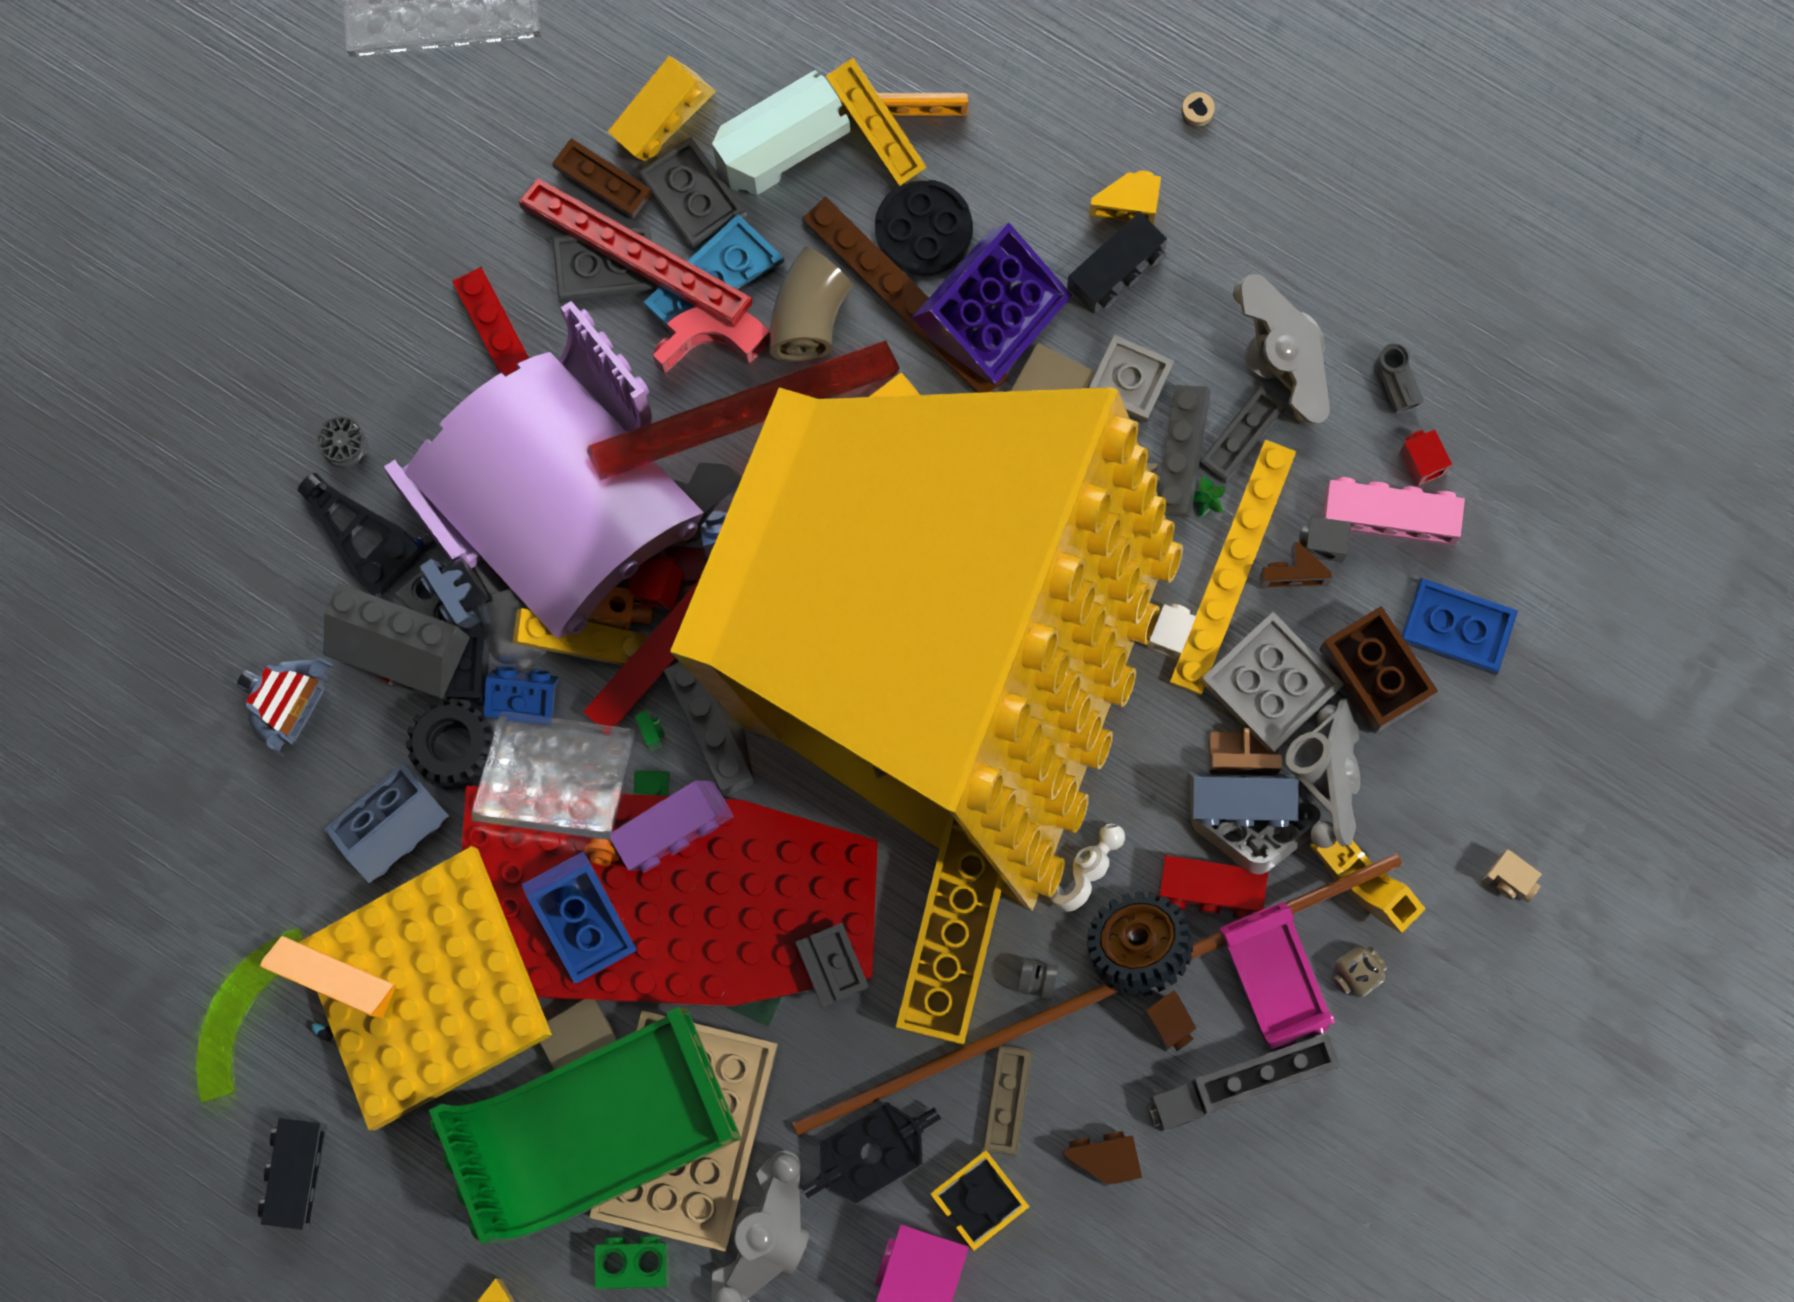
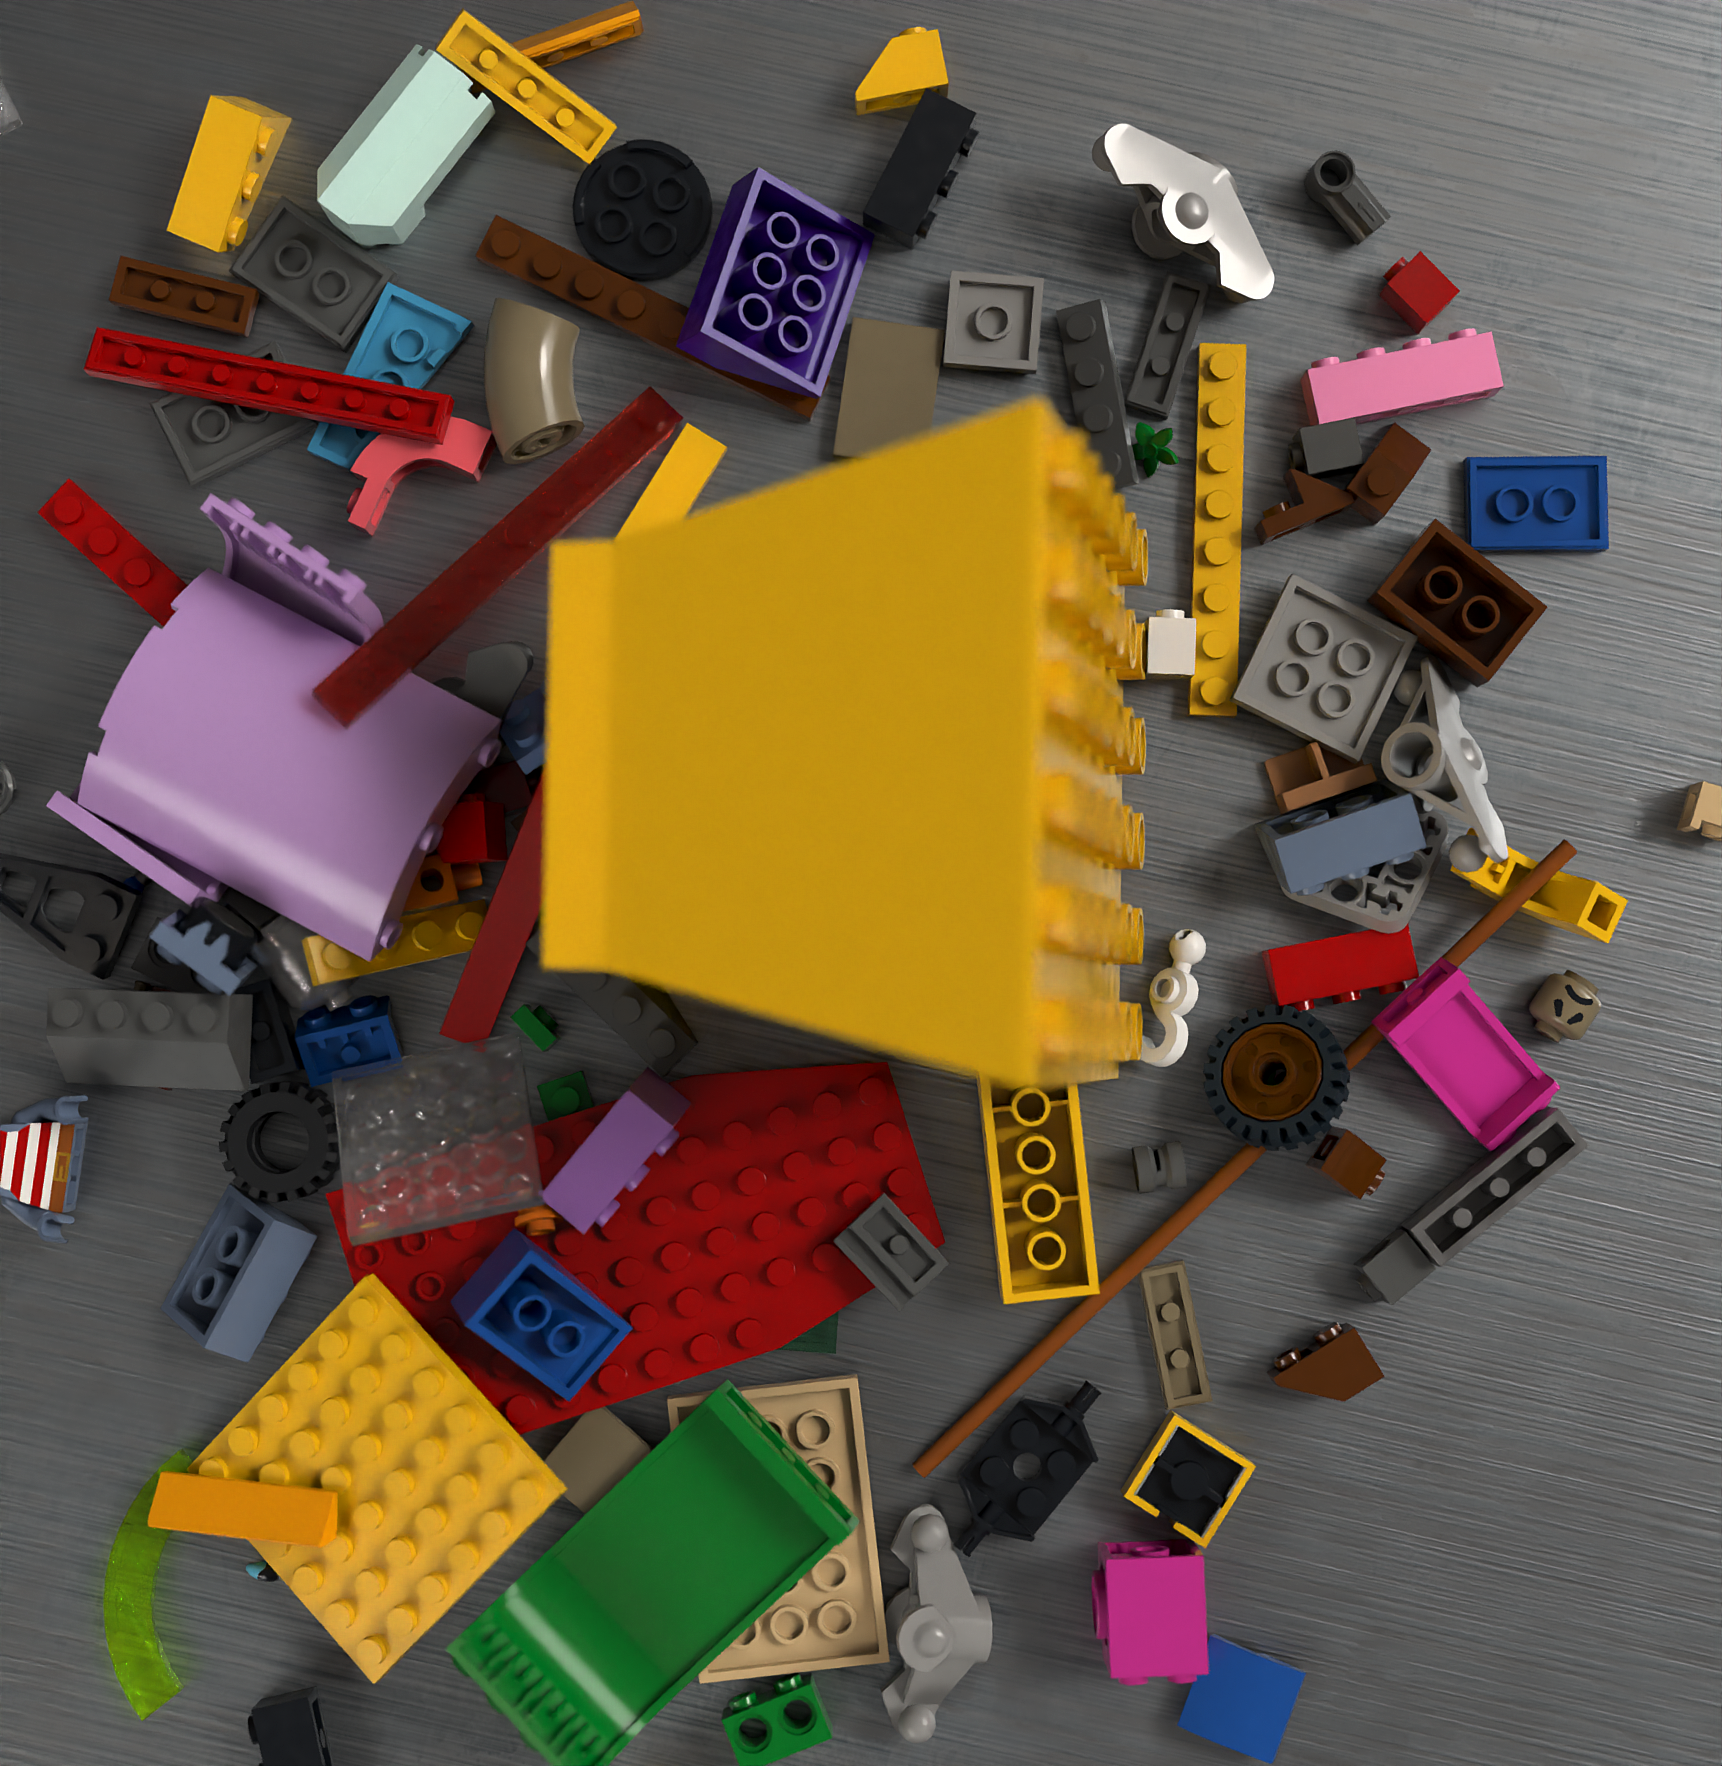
camera: 25 degrees left, 10 degrees up
none -> reddish brown slope [1344,422,1432,525]

